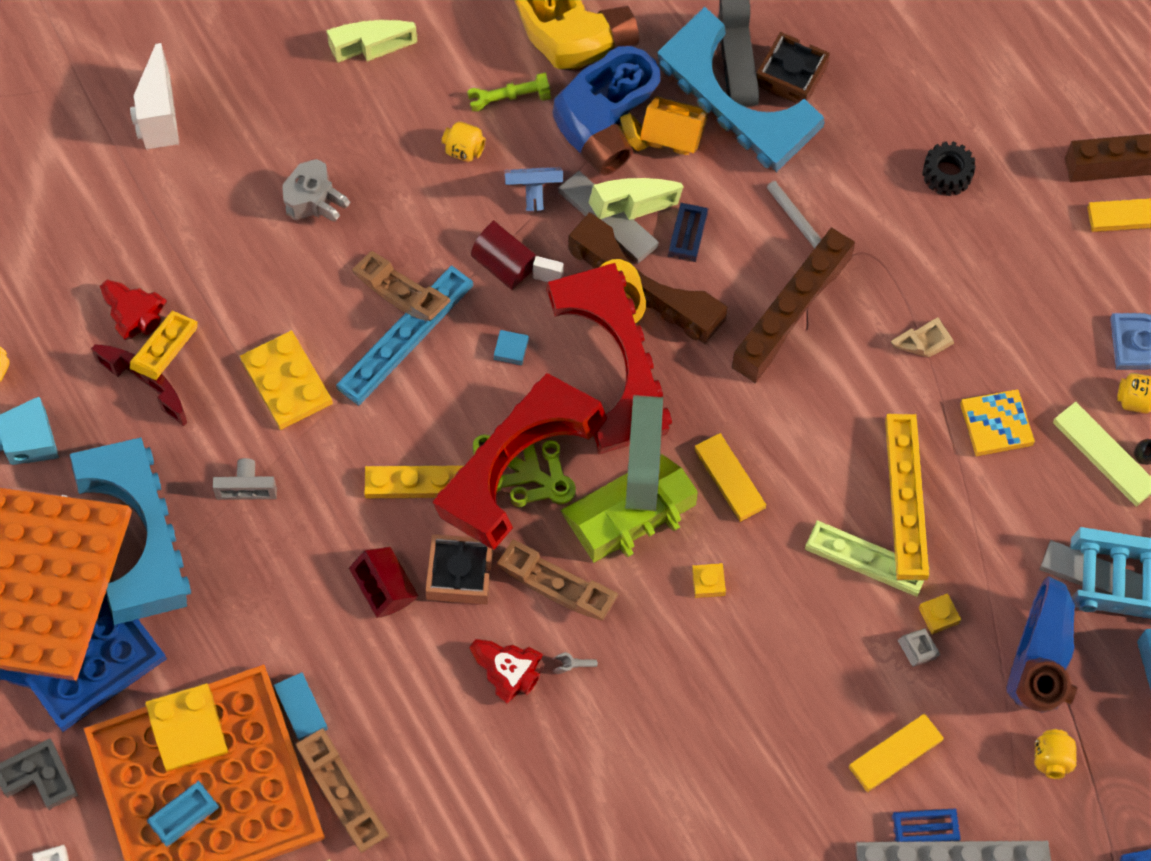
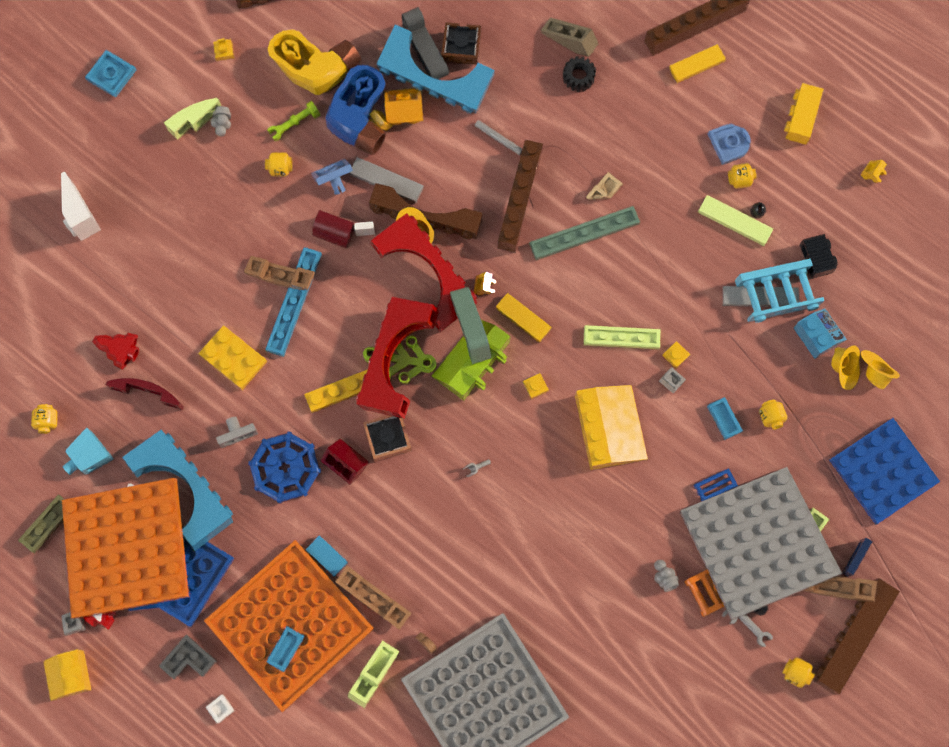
camera: 20 degrees left, 10 degrees up
yellow tile [129,311,198,380] -> none
yellow slope [145,683,228,772] -> none
light grey hinge [283,159,351,222] -> none
red rock [469,639,543,704] -> none
dark azure tile [494,330,529,365] -> none
medium nougat slope [497,539,618,621] -> none
yellowish green slope [589,178,683,220] -> none
dark blue tile [668,203,708,262] -> none
yellow tile [849,713,944,793] -> none
yellow plate [885,414,929,580] -> none
tile [960,389,1035,457] -> none
blue piece [1006,576,1077,713] -> none
none -> light grey piece [210,106,231,137]
none -> blue plate [248,431,321,504]
none -> yellow tile [474,272,496,296]
none -> sand green tile [529,206,640,261]
none -> dark tan slope [541,17,599,57]
none -> yellow slope [575,385,648,470]
none -> dark azure tile [707,397,743,440]

